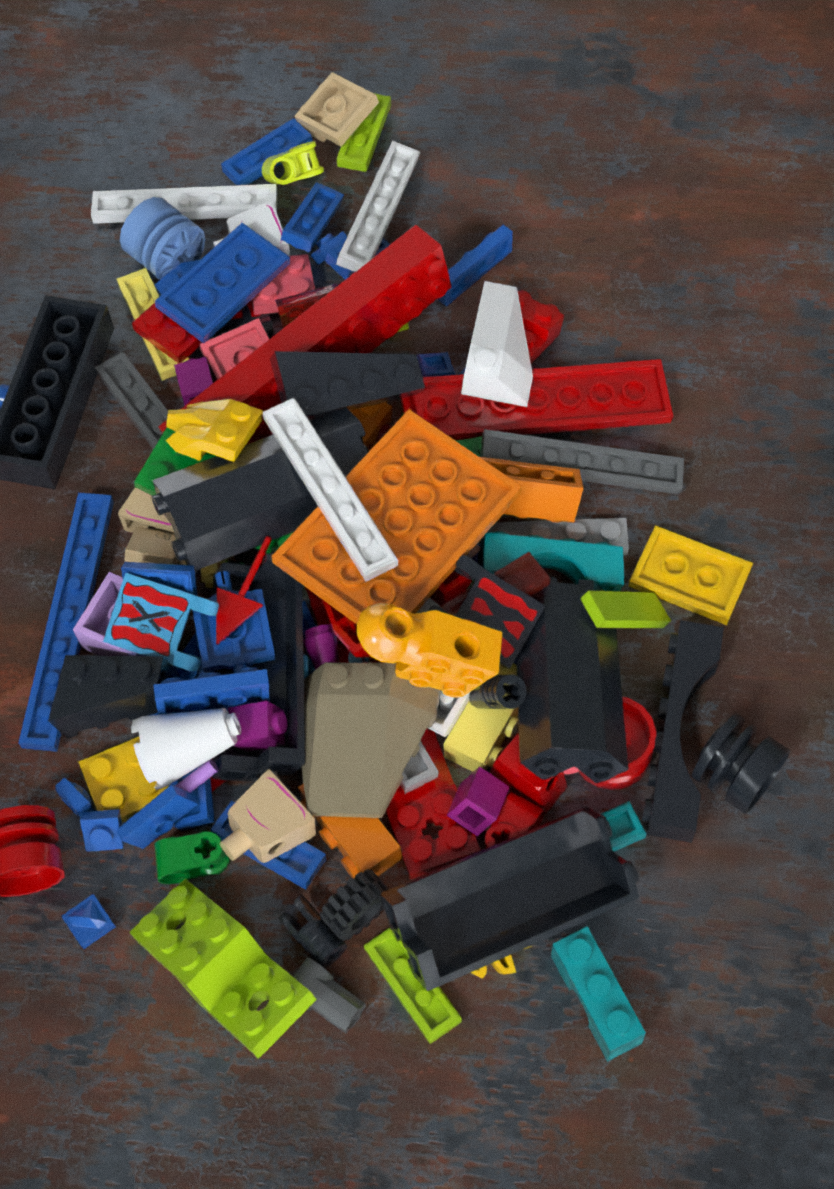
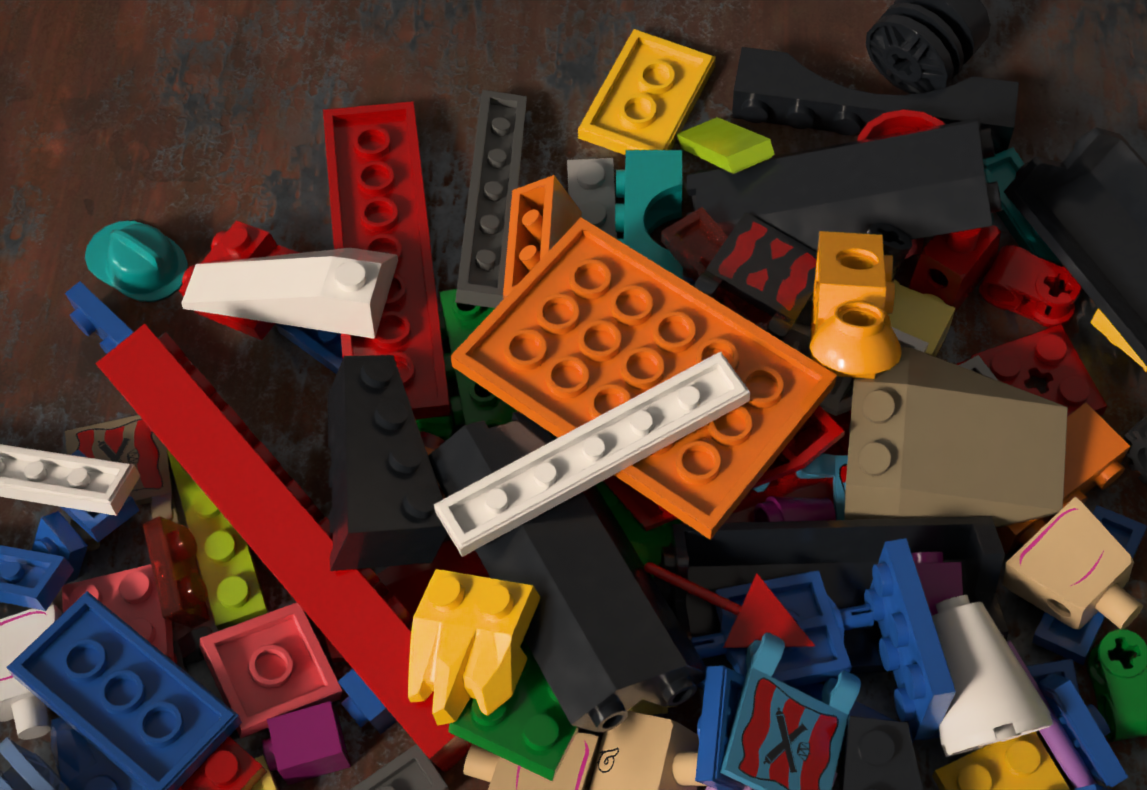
camera: 90 degrees left, 0 degrees up
blue tile [417,352,456,377] -> none
magenta brick [447,766,509,836] -> none
none -> teal piece [85,221,188,302]

